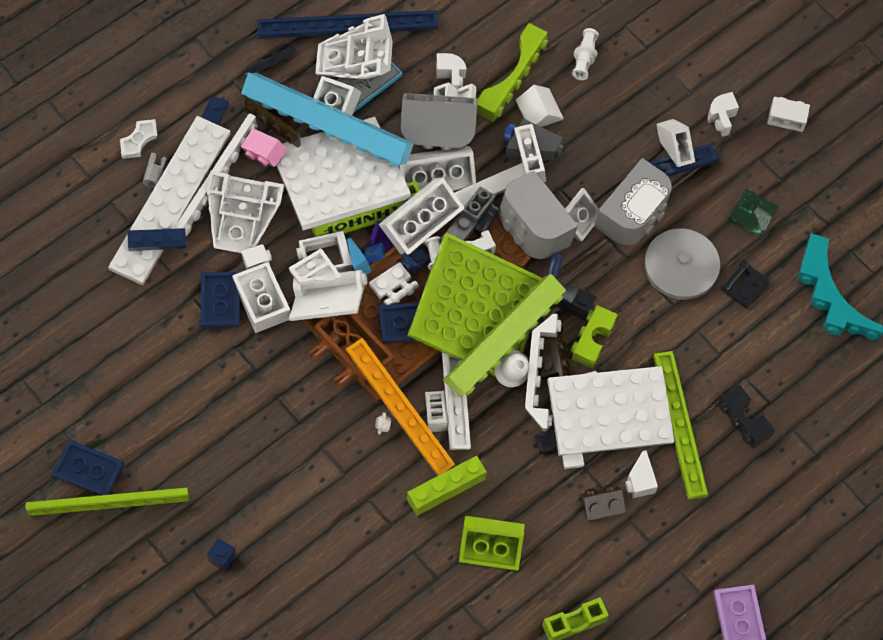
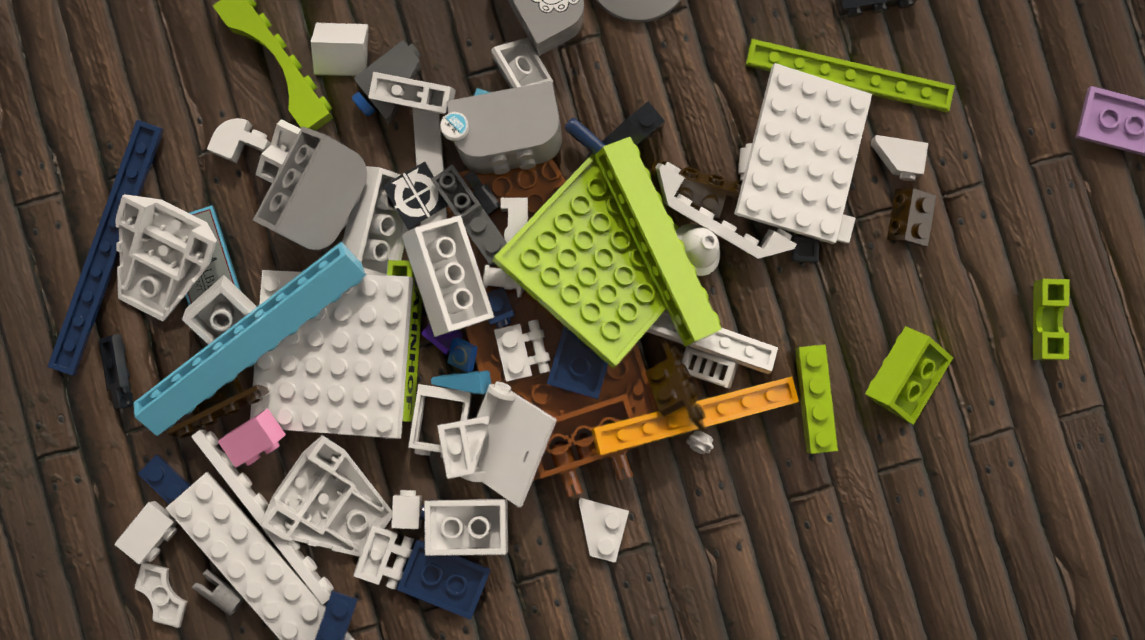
camera: 60 degrees left, 20 degrees up
lime arch [571,305,618,369] -> none
none -> white brick [115,501,178,564]
none -> white plate [353,525,414,590]
none -> sticker [383,161,448,229]
none -> tile [441,112,469,141]
none -> white wing [579,498,629,563]
none -> dark brown bracket [645,338,706,431]

